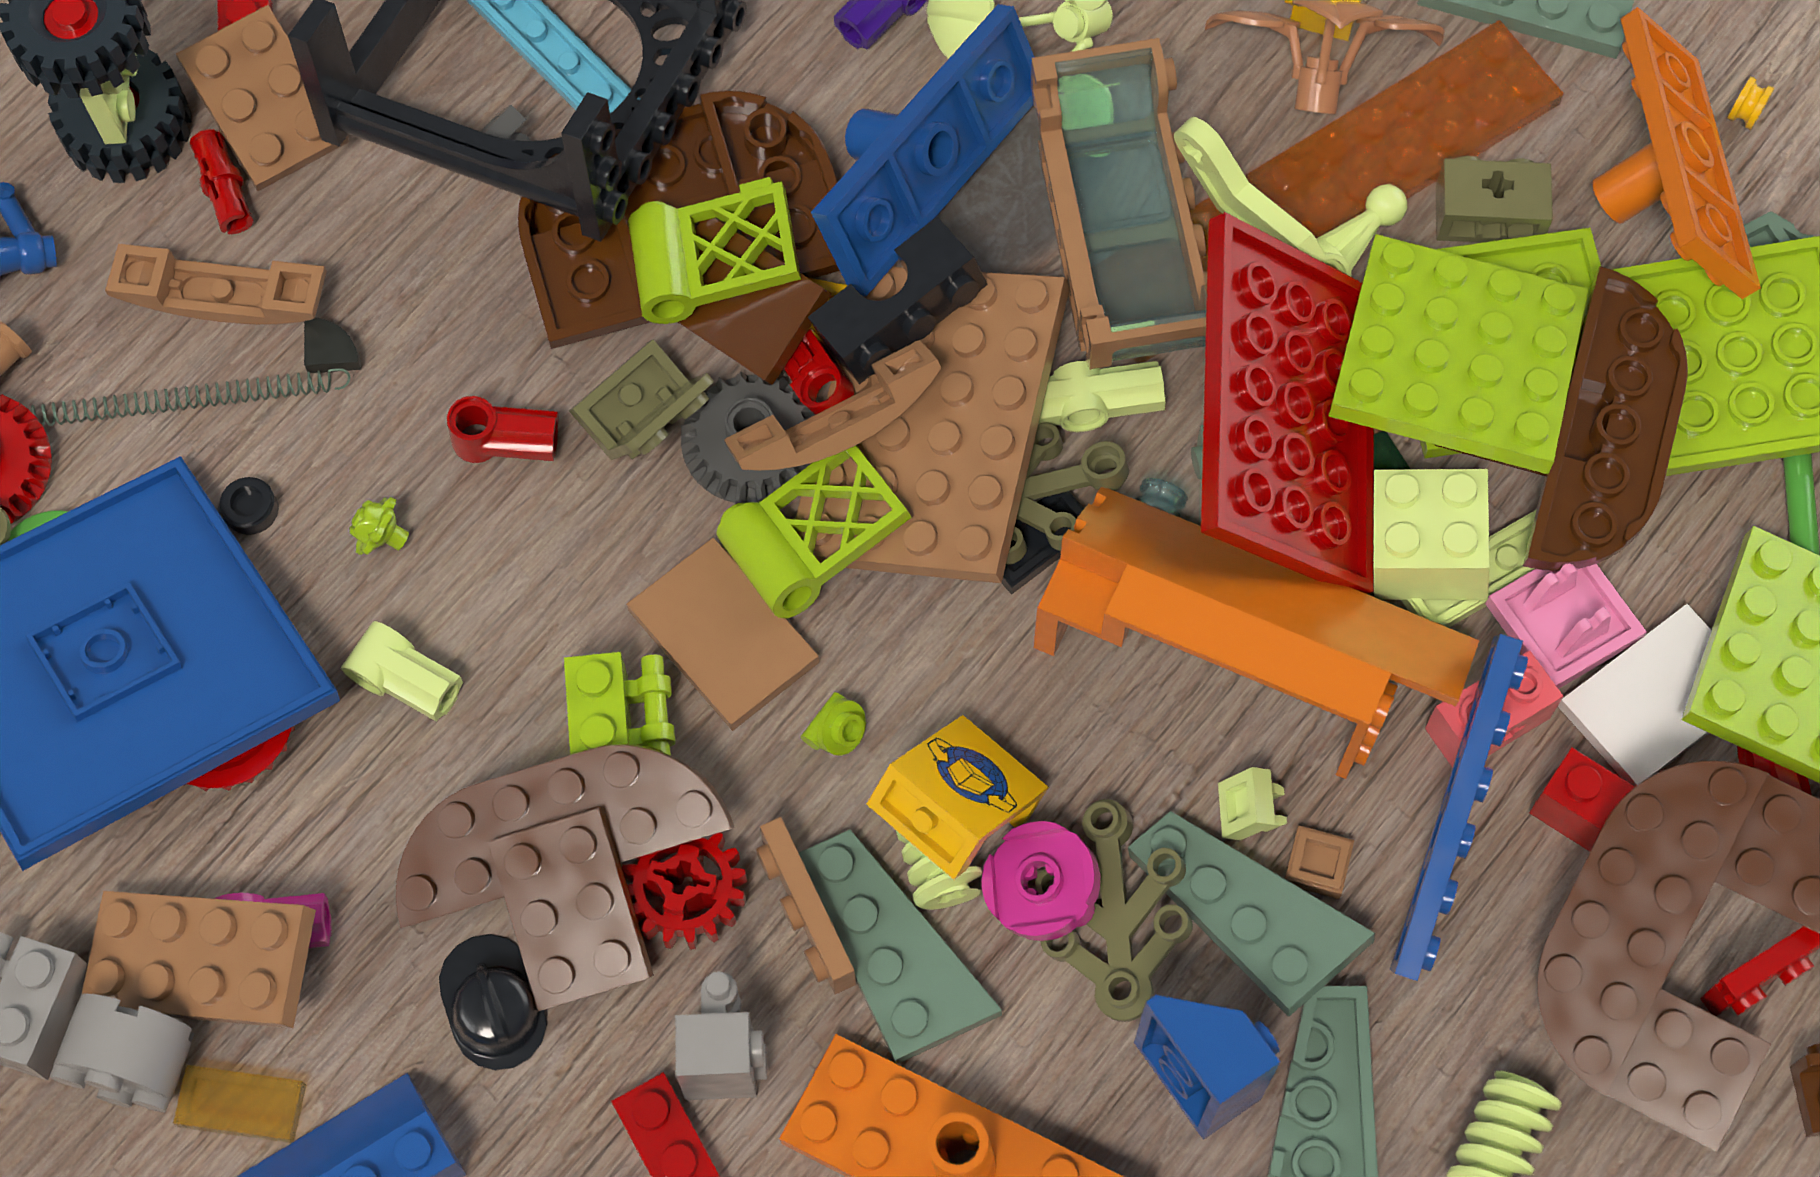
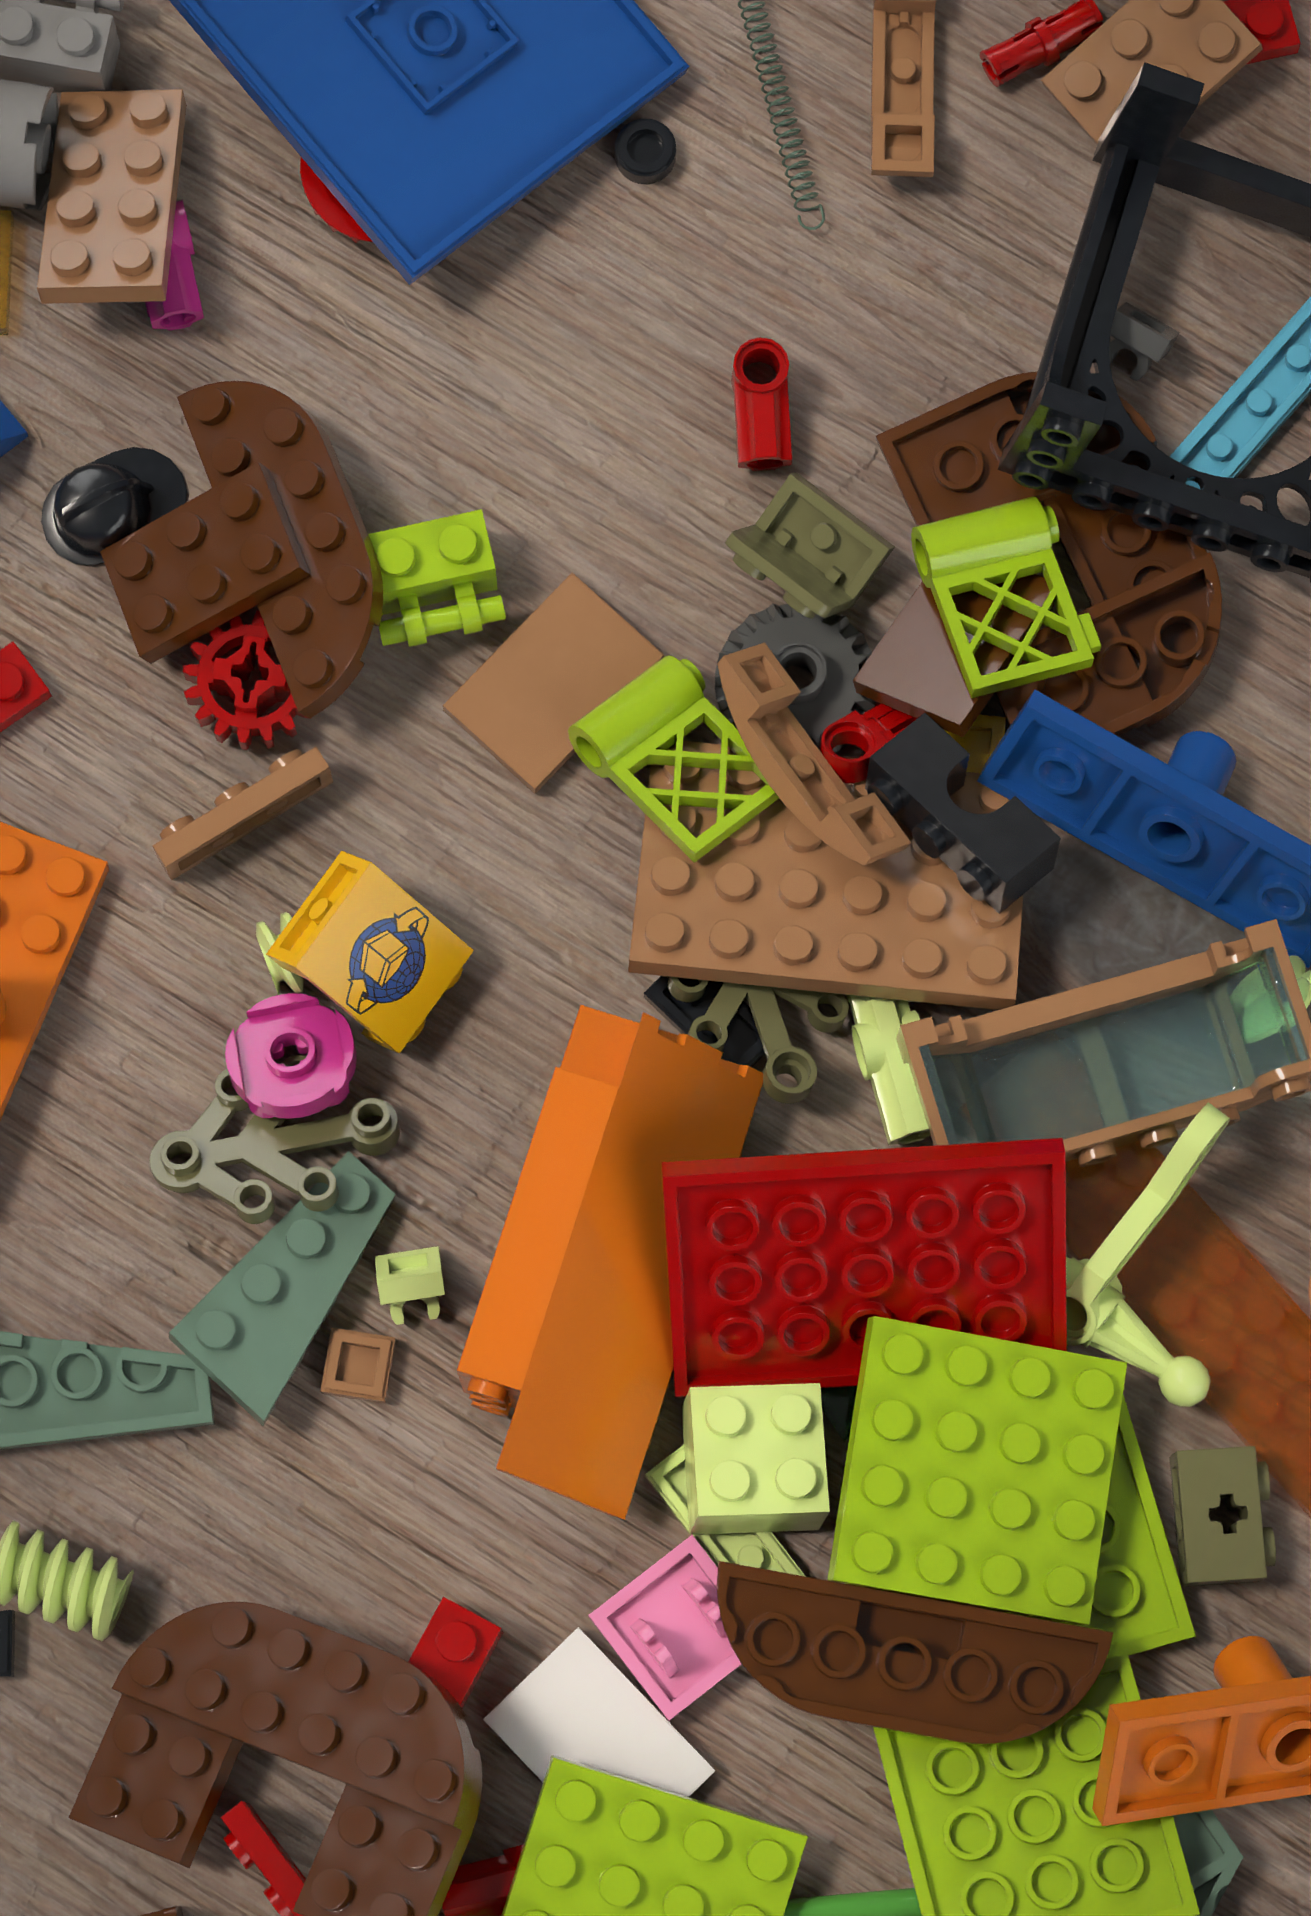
camera: 80 degrees right, 10 degrees up
pearl dark grey tile [304,317,362,373] -> none
yellowish green piece [341,621,463,722] -> none
lime plant [349,497,409,555] -> none
light grey brick [675,972,767,1100] -> none
sand green wing [799,830,1002,1064] -> none
lime plate [800,692,866,756] -> none
blue slope [1134,995,1280,1140] -> none
clear light blue bush [1135,478,1188,517] -> none
blue plate [1390,634,1528,981] -> none
coral brick [1425,650,1564,768] -> none

